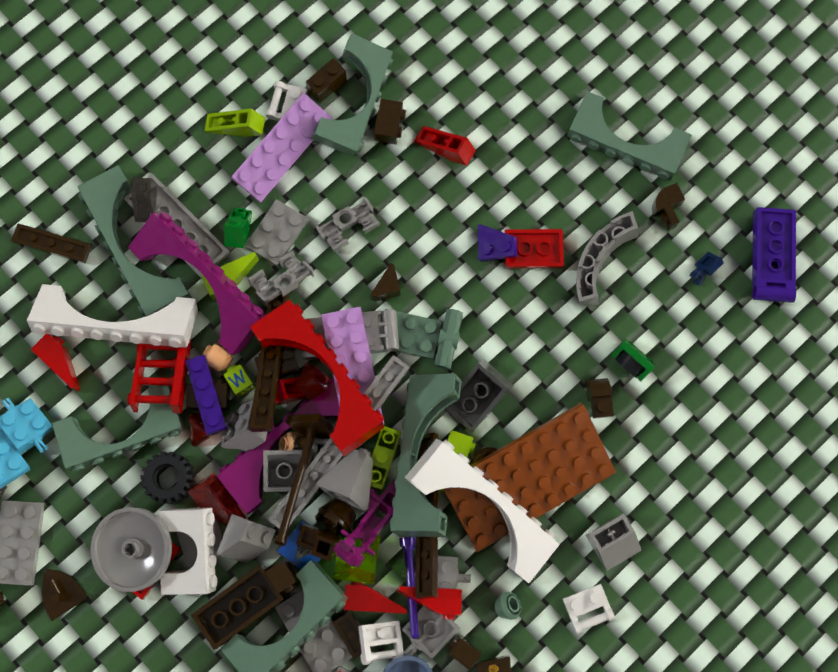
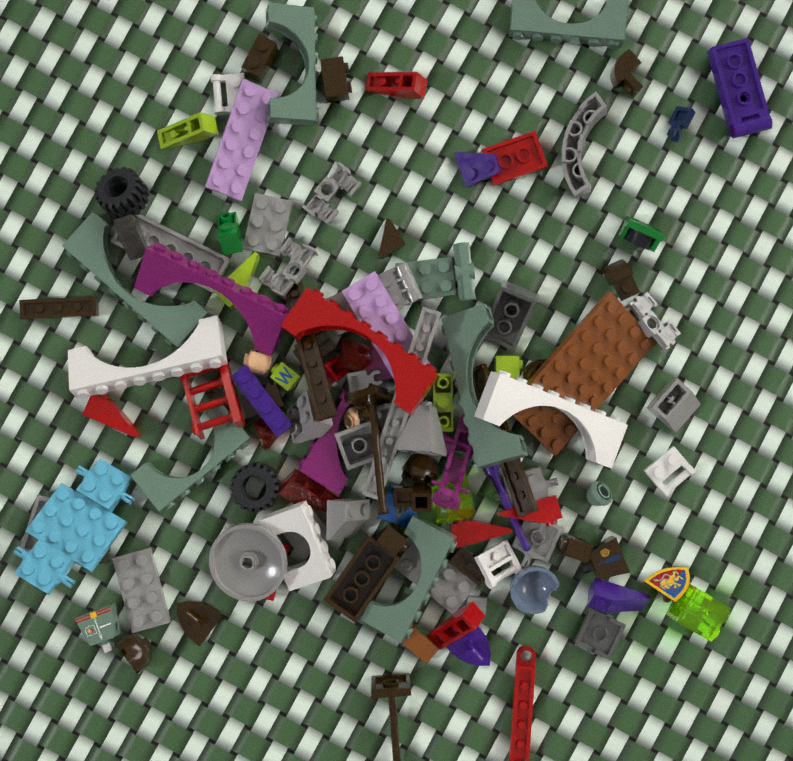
camera: 20 degrees left, 10 degrees up
none -> black tyre [94,167,149,221]
none -> light grey plate [347,370,382,393]
none -> light grey piece [625,291,681,353]

